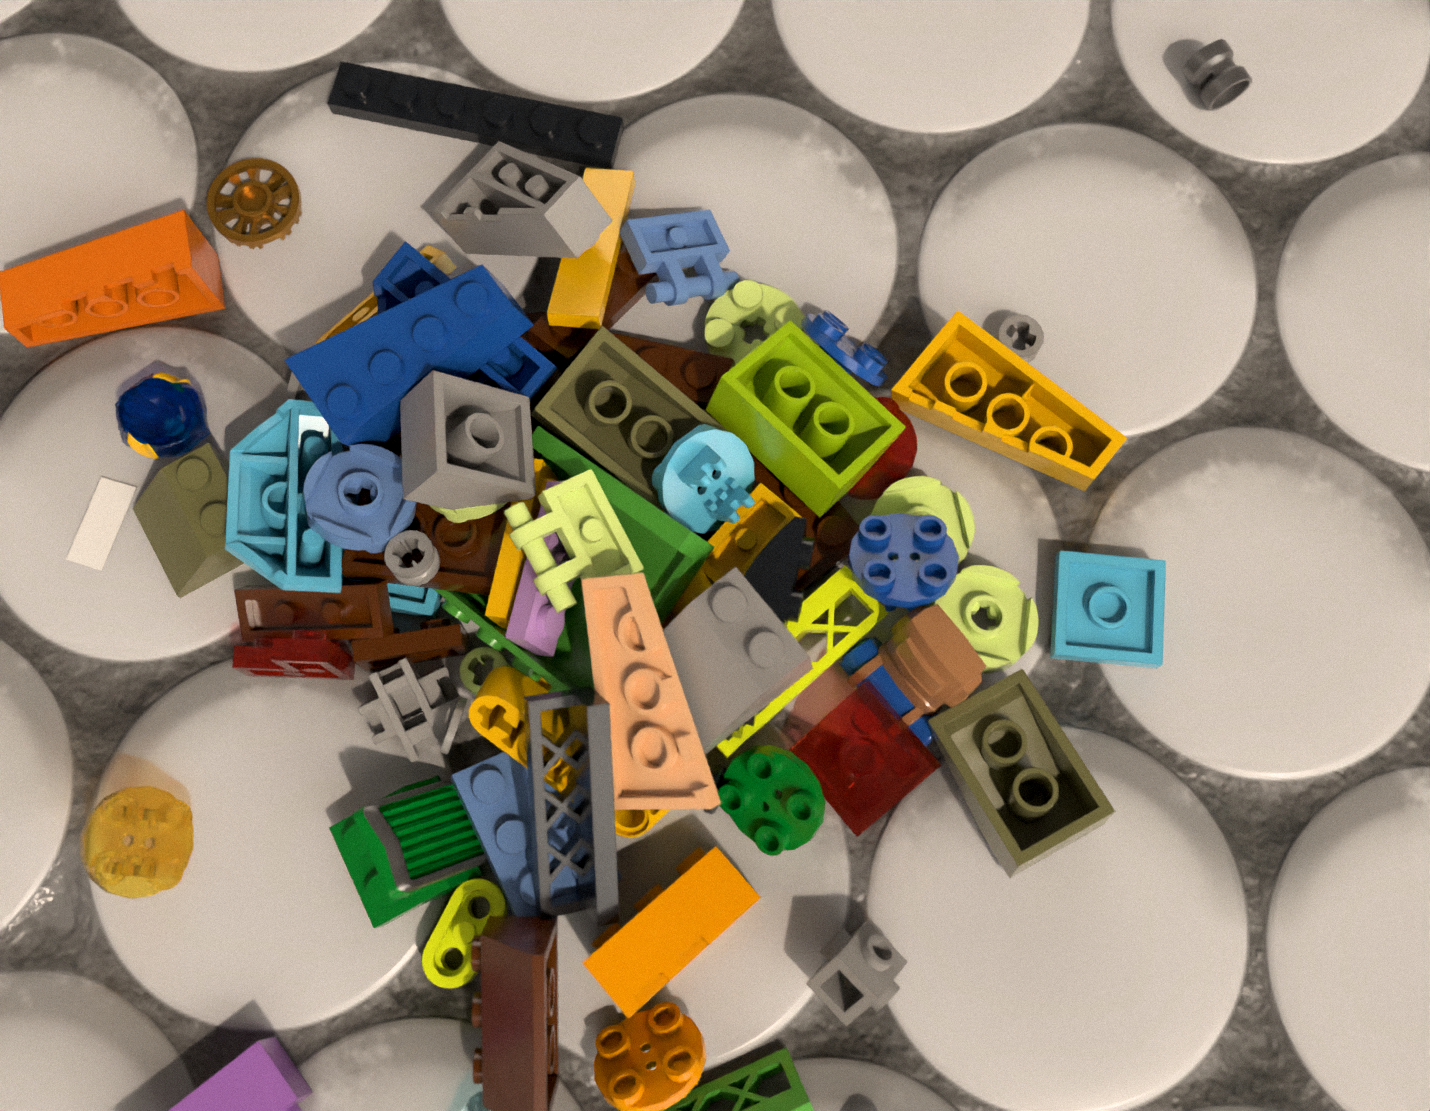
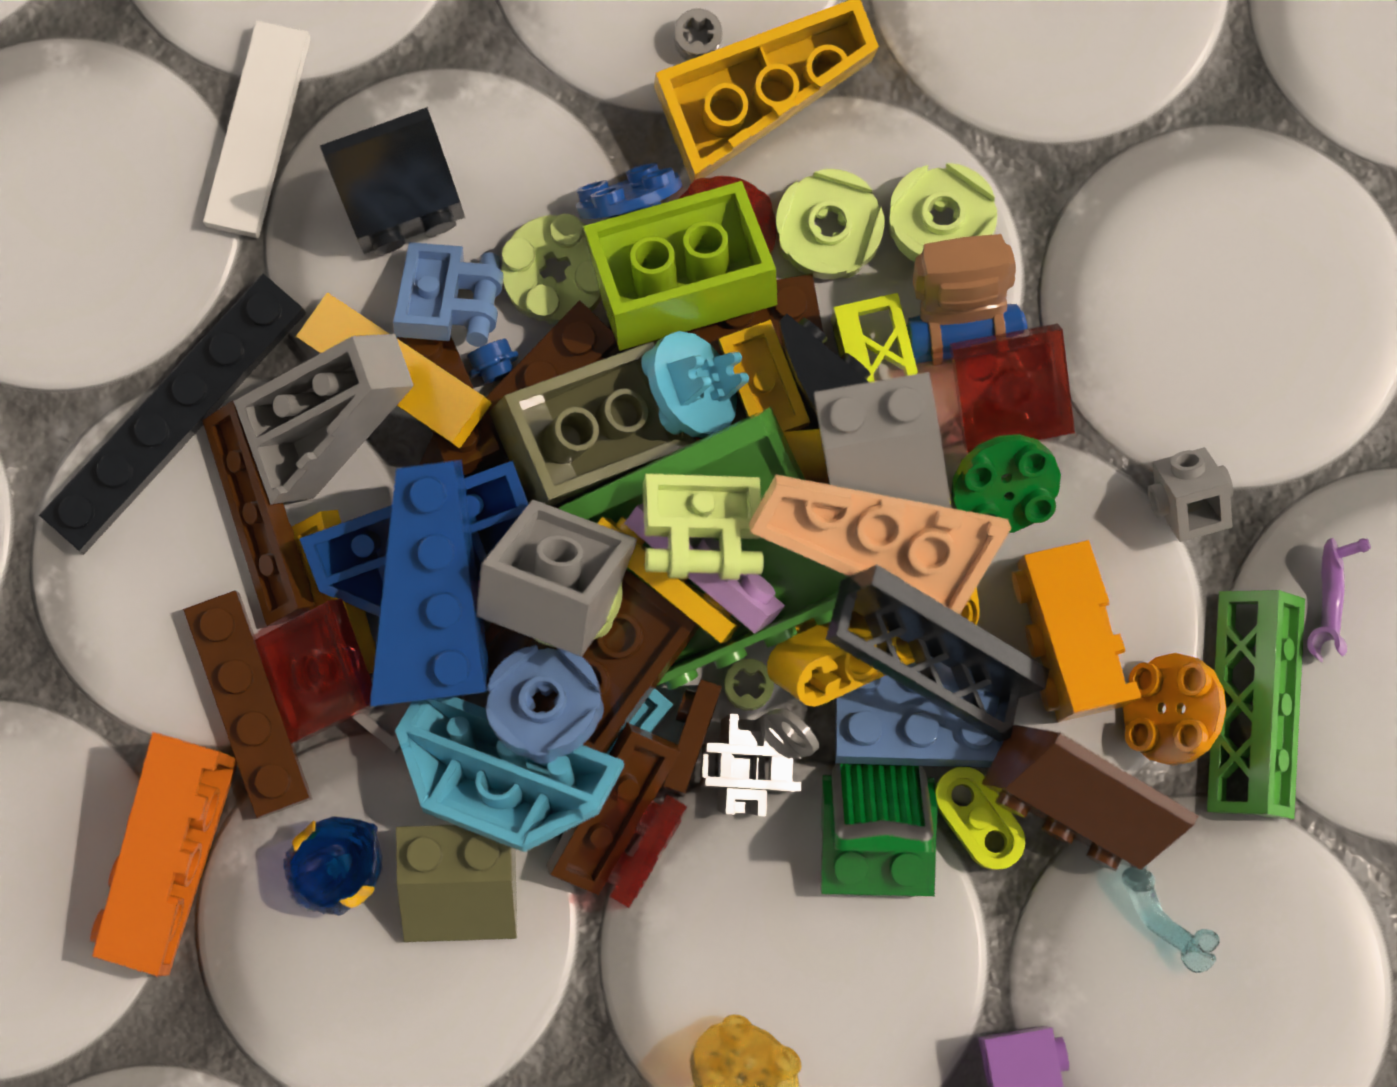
camera: 65 degrees left, 5 degrees up
white sticker [65,477,137,571] -> none
pearl gold wheel [206,158,302,249] -> none
light grey bush [384,530,440,586] -> none
blue plate [848,513,959,612] -> none
olive slope [927,668,1116,878] -> none
medium azure plate [1050,550,1166,669] -> none
none -> reddish brown plate [183,590,313,819]
none -> reddish brown plate [202,400,316,626]
none -> white tile [203,20,311,239]
none -> clear red plate [255,599,374,744]
none -> black slope [320,107,465,254]
none -> blue plate [467,338,519,384]

